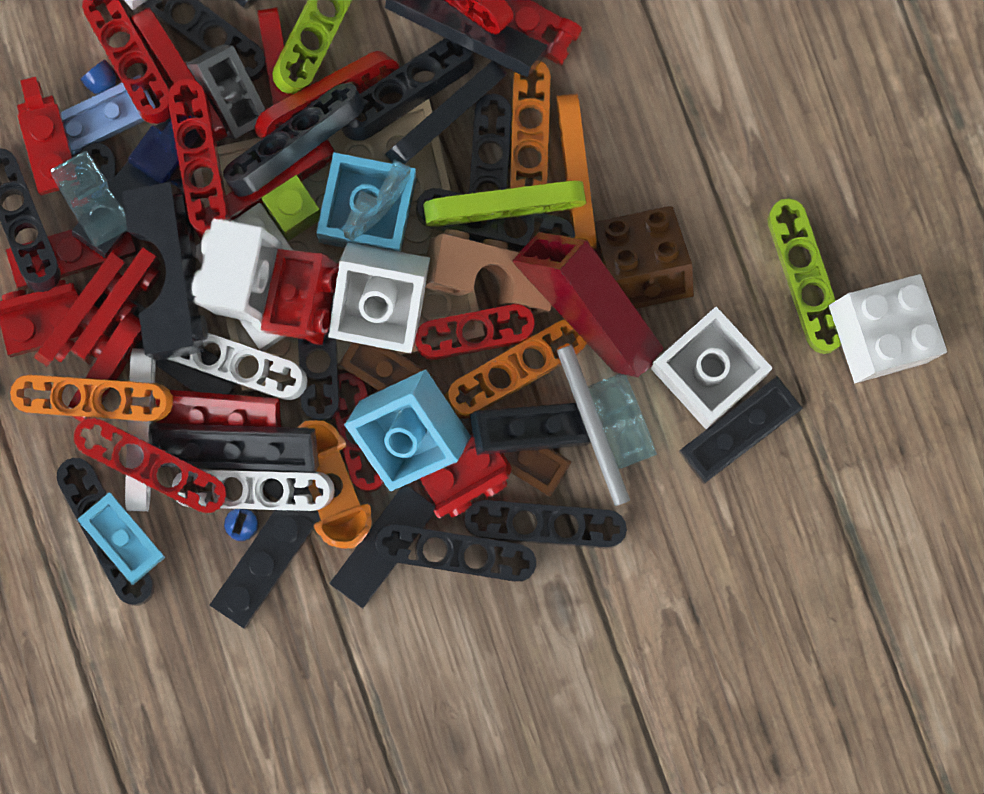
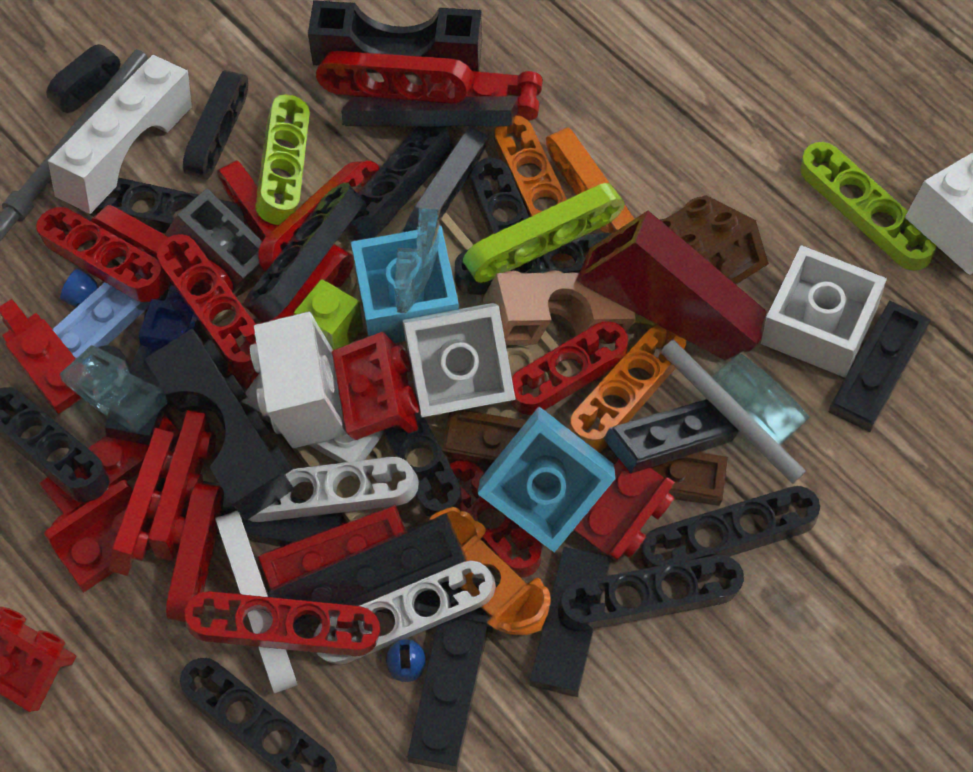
camera: 15 degrees left, 20 degrees down
orange beam [10,375,173,421] -> none
medium azure plate [77,492,165,584] -> none

